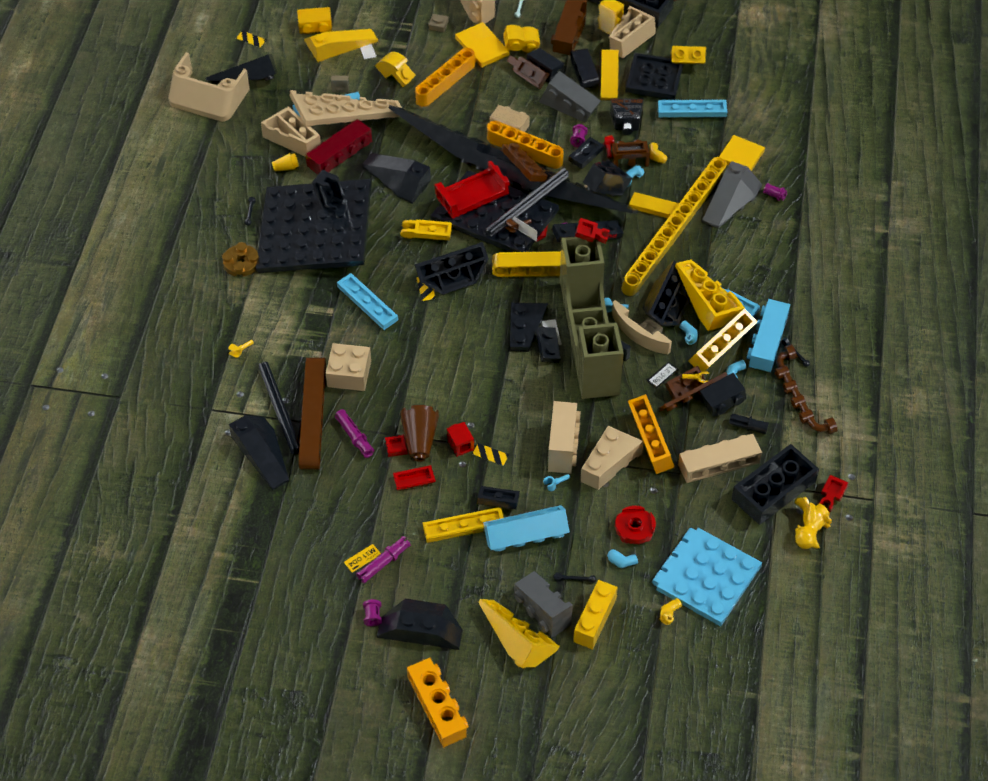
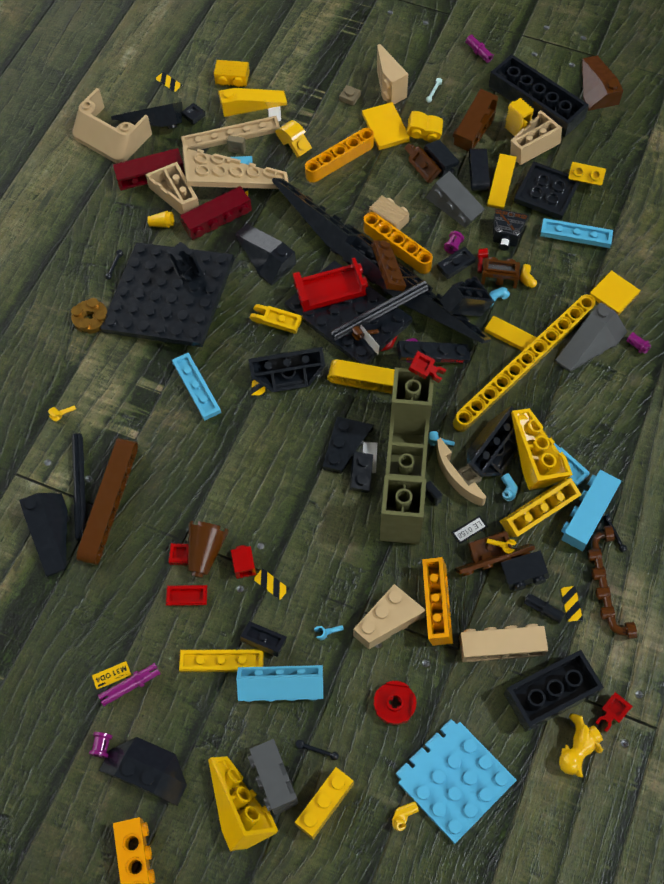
camera: 15 degrees right, 10 degrees up
tan brick [326,343,371,391] -> none
magenta pin [335,409,375,458] -> none
tan brick [548,401,581,474] -> none
medium azure arm [607,549,638,568] -> none
medium azure arm [726,360,746,378] -> none
none -> dark red brick [113,148,185,191]
none -> tan tile [181,116,280,151]
none -> black plate [182,103,205,125]
none -> sticker [561,586,583,622]

